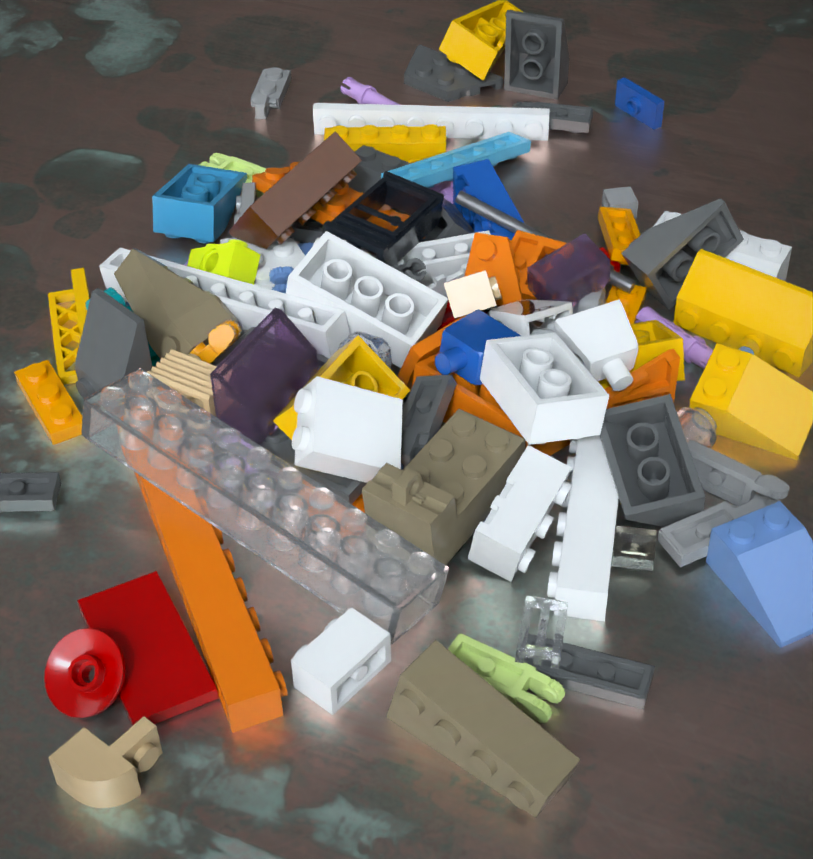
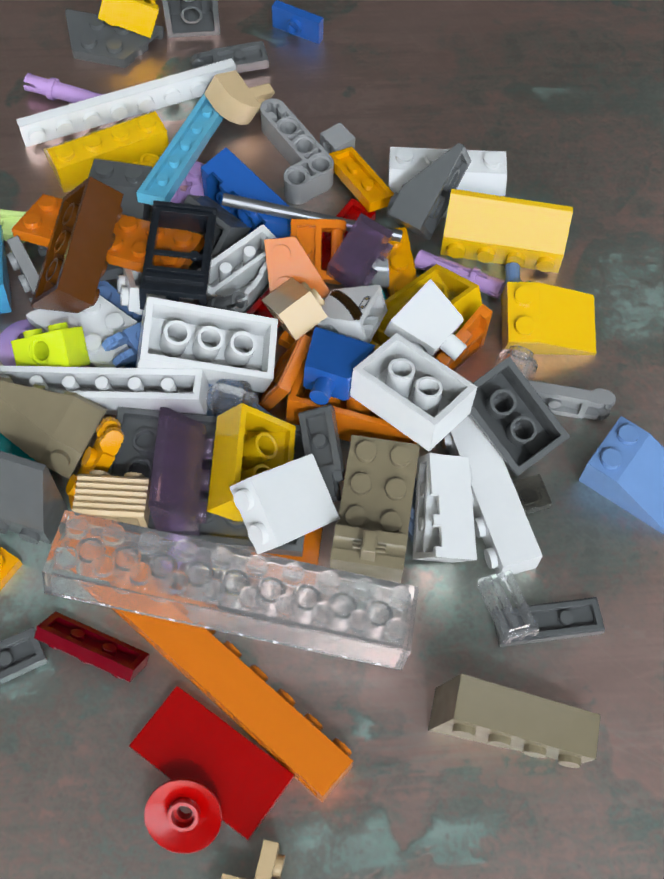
camera: 30 degrees left, 20 degrees up
white brick [291,607,392,715] -> none
yellowish green hinge [448,633,566,724] -> none
light grey hinge [658,498,766,567] -> none
none -> dark red plate [34,611,150,682]
none -> tan brick [204,70,275,125]
none -> light grey beam [260,99,334,205]

